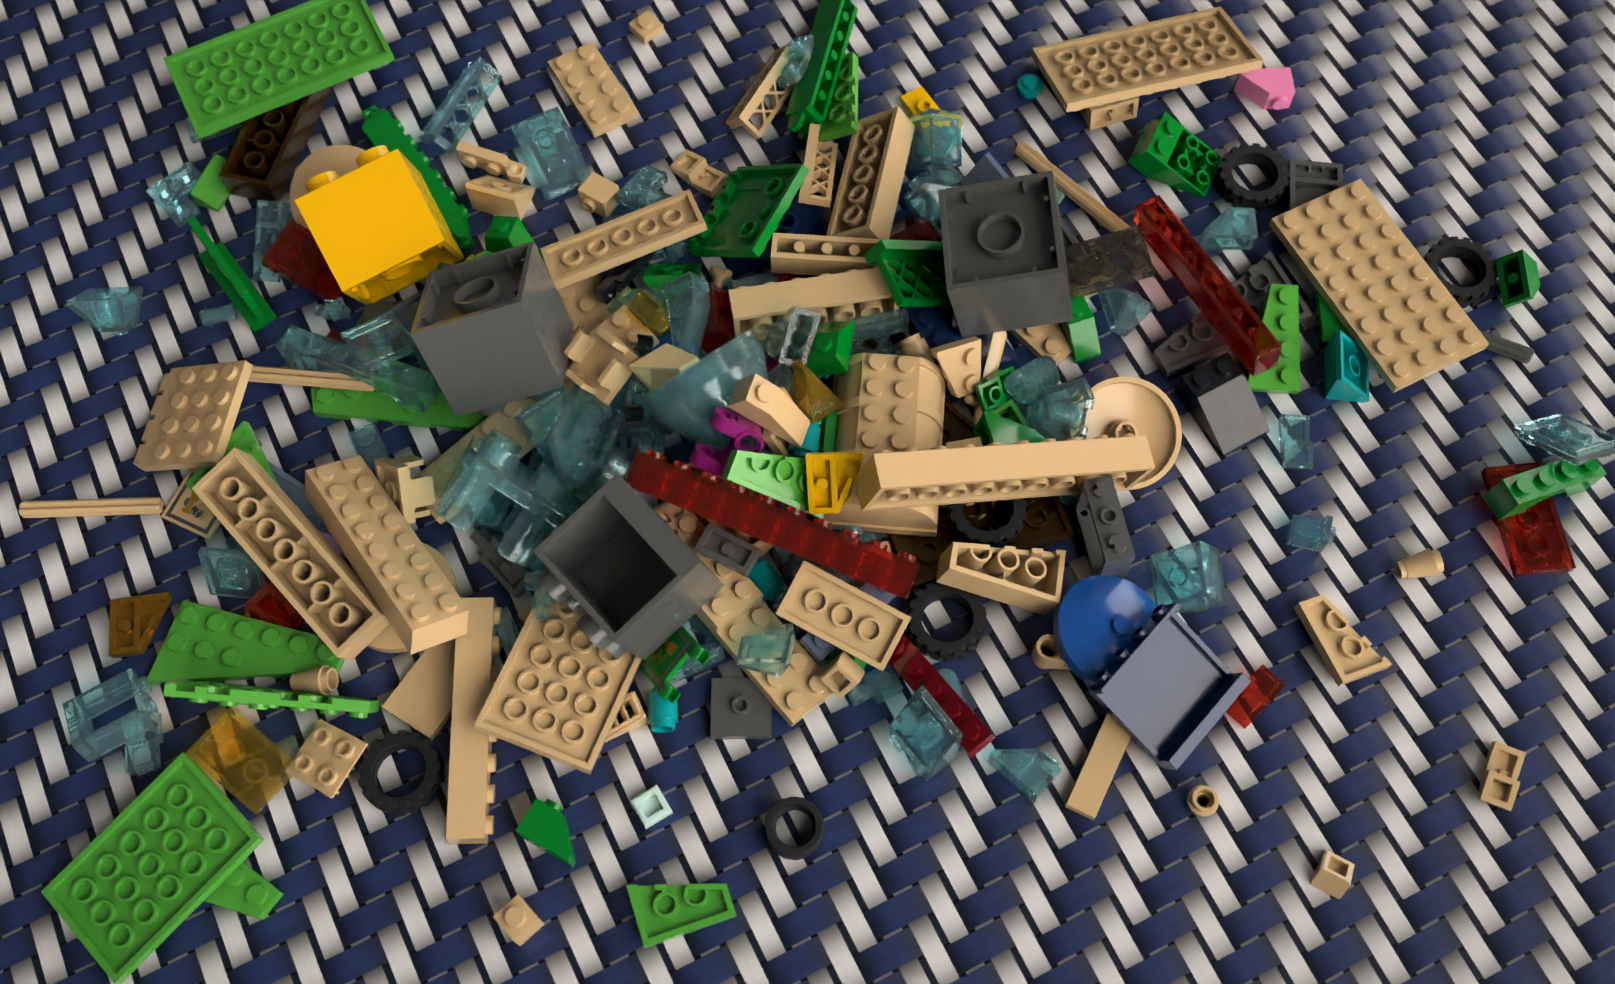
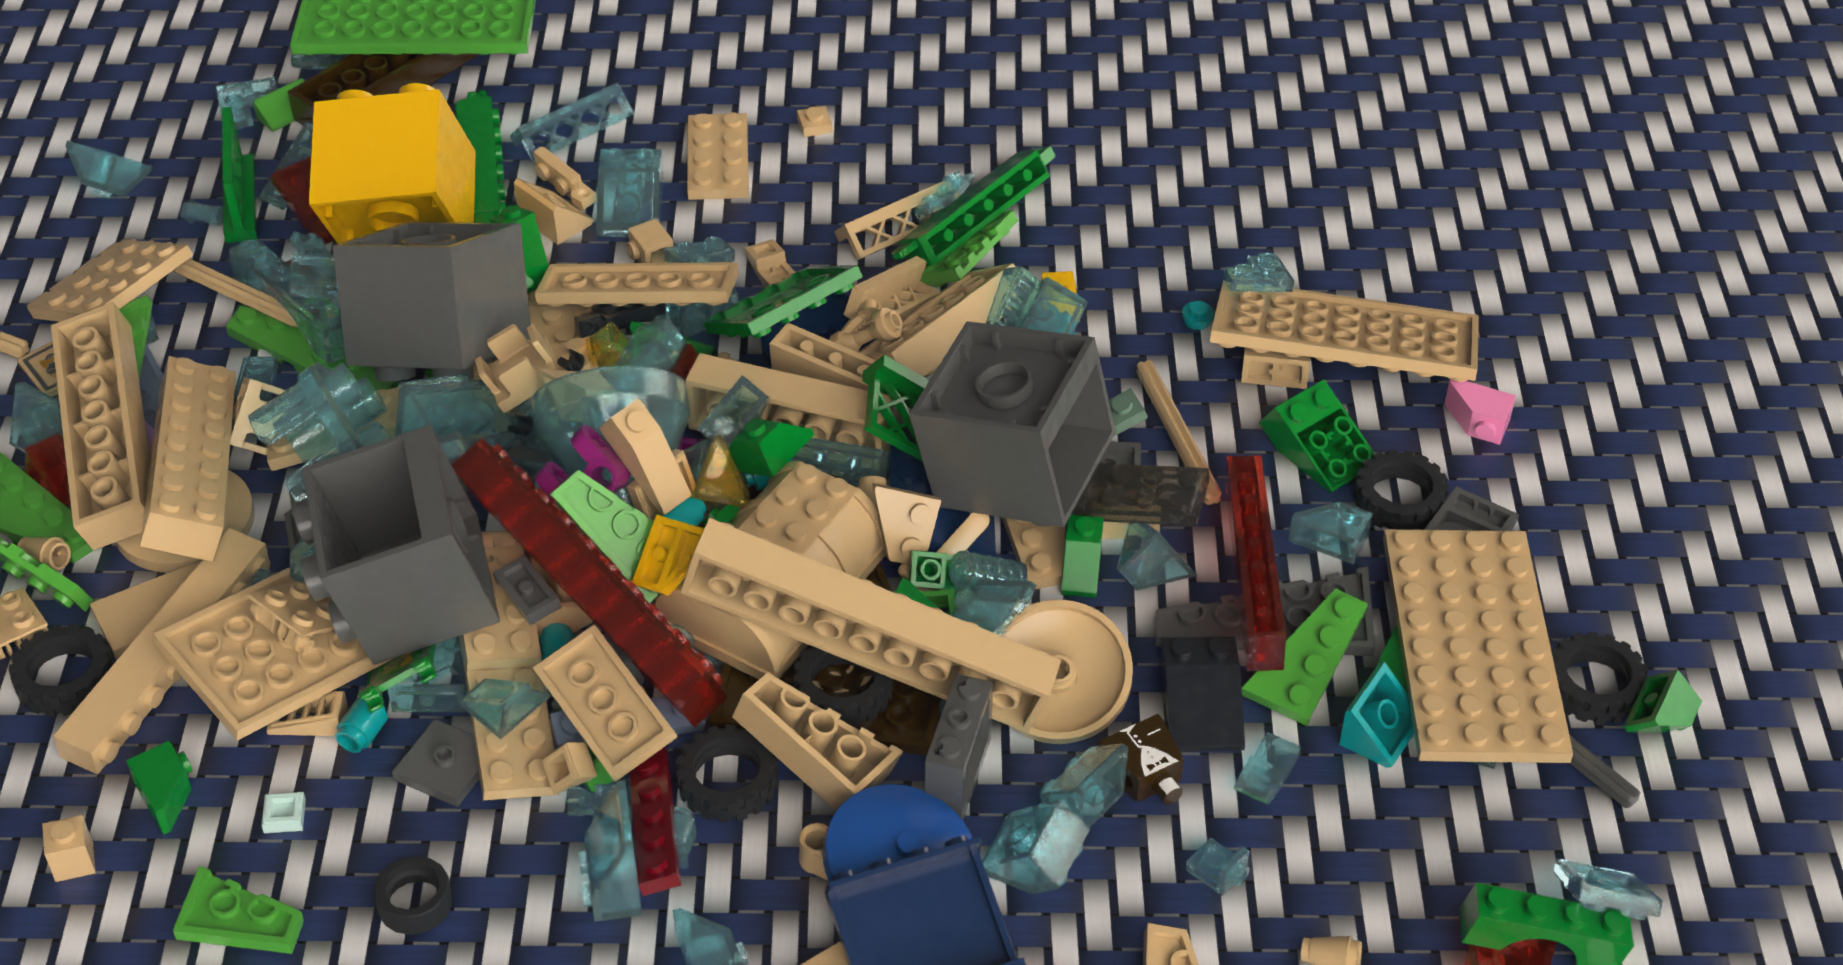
camera: 25 degrees right, 20 degrees down
none -> tan hinge [248,580,334,653]
none -> tan piece [829,299,902,352]
none -> clear light blue slope [986,266,1041,327]
none -> clear light blue slope [1040,743,1128,841]
none -> dark brown torso [1096,714,1184,805]
none -> clear light blue plate [1223,252,1294,292]

